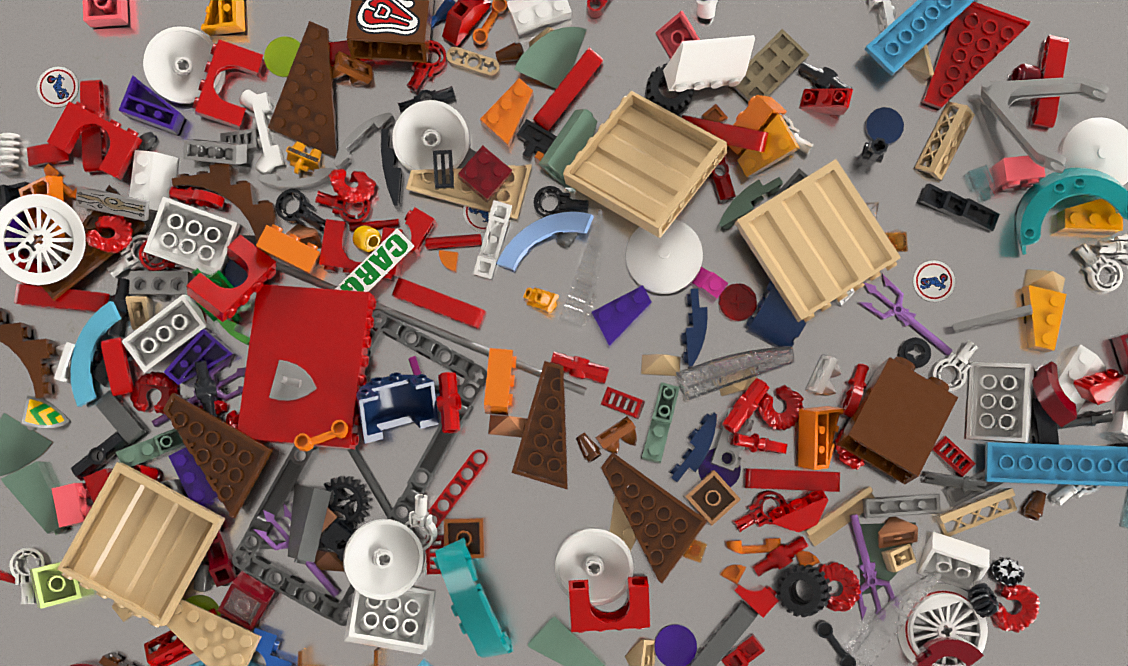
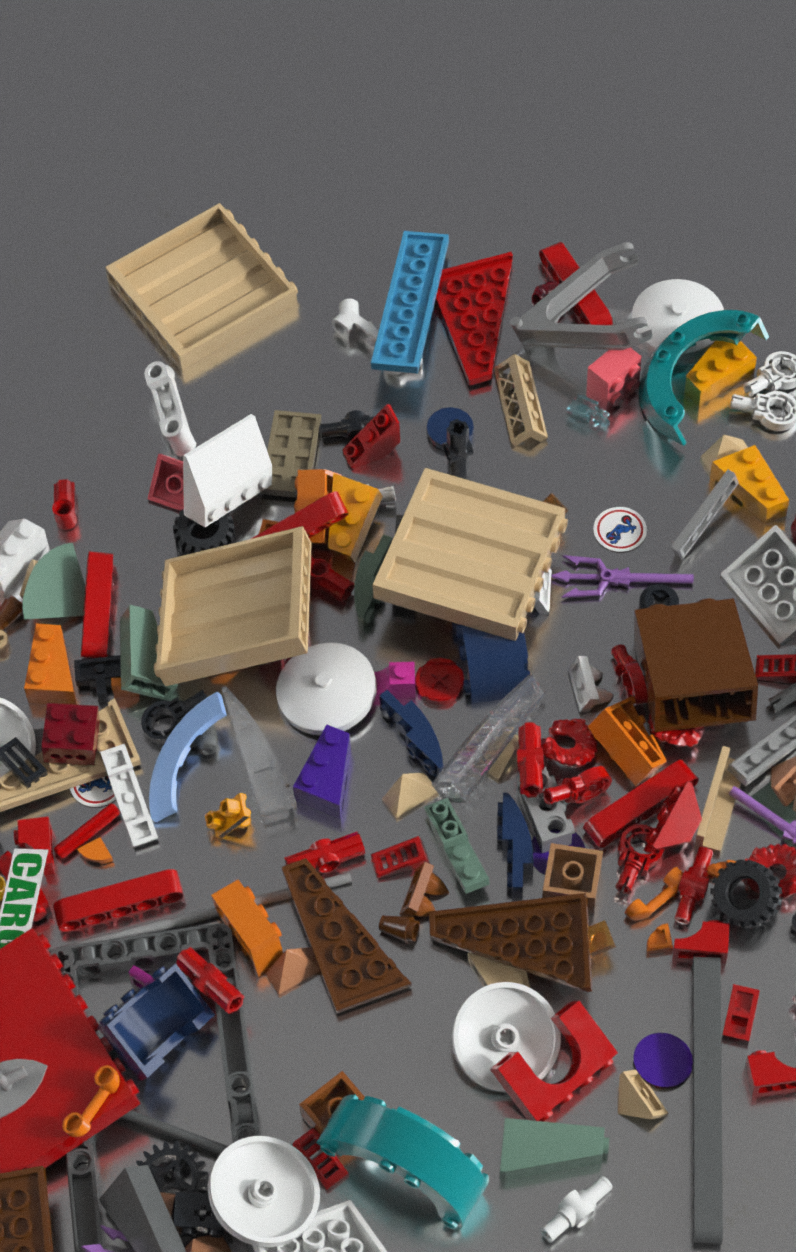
camera: 35 degrees left, 25 degrees down
white pin [405,494,437,550] -> none
red beam [428,449,489,528] -> none
tan slope [903,44,934,80] -> none
black slope [919,183,1000,232] -> none
white pin [932,340,978,391] -> none

